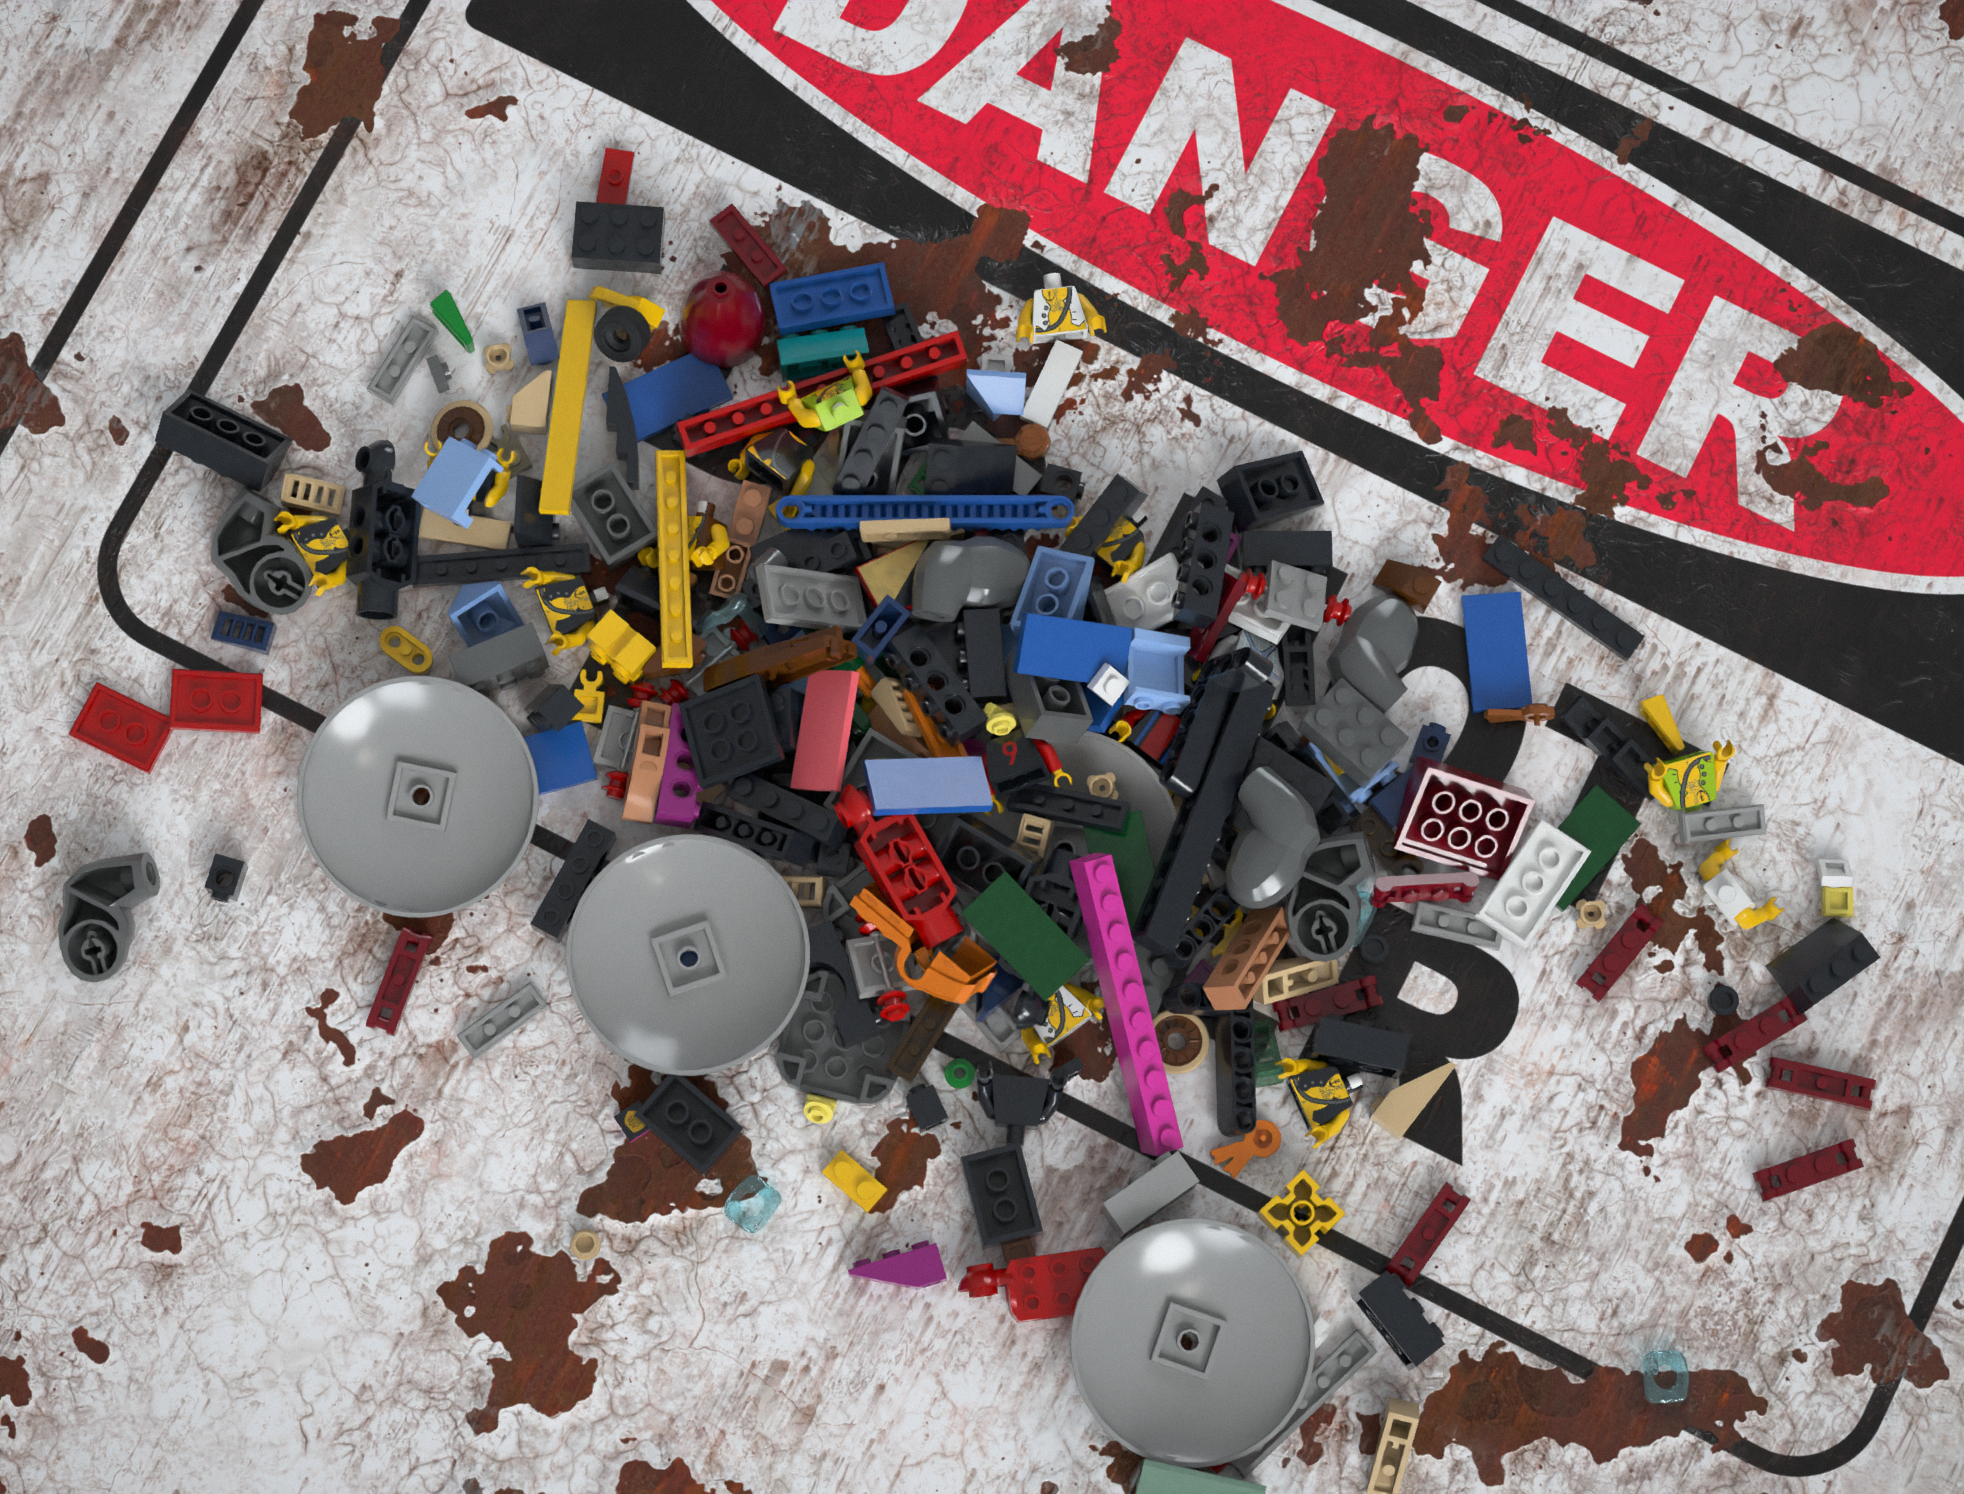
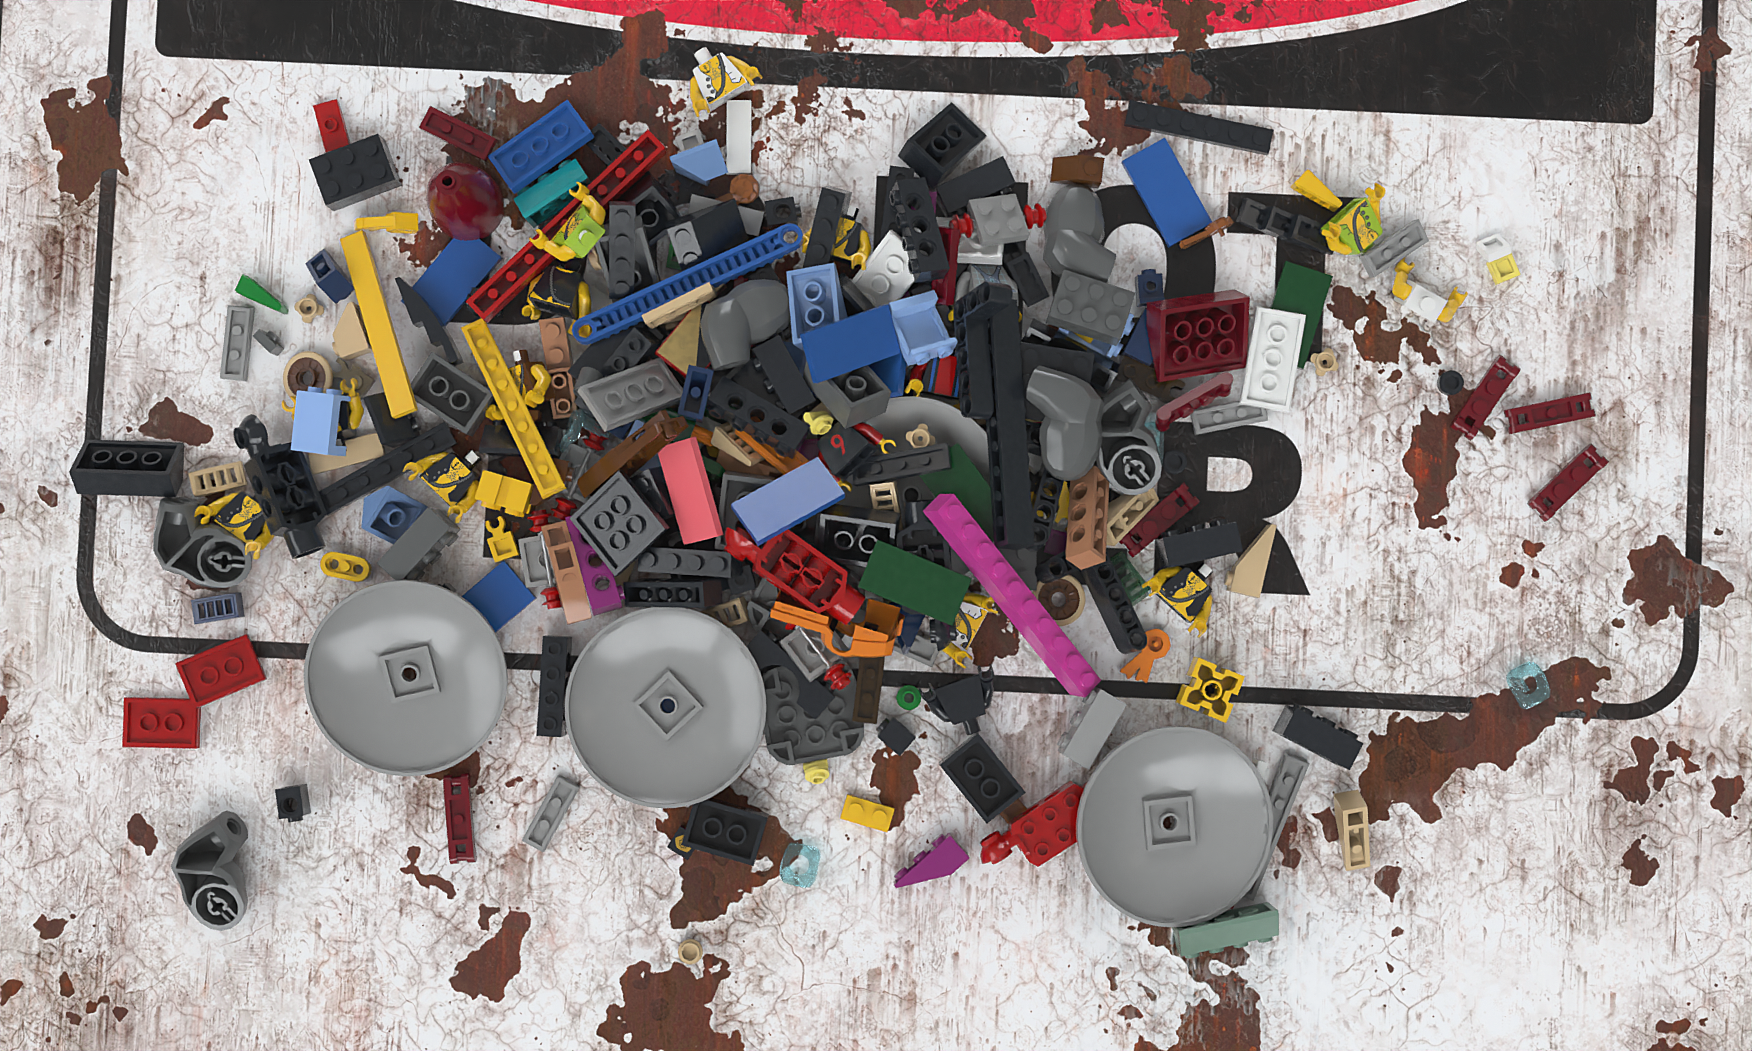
camera: 20 degrees left, 10 degrees up
black brick [524,684,584,732] -> none
black tyre [594,306,651,363] -> none
black tile [1054,1057,1083,1080] -> none
white plate [1087,663,1130,706] -> none
dark red plate [1384,1181,1471,1288] -> none
dark red plate [1575,902,1665,1003] -> none
black slope [1765,918,1881,1015] -> none

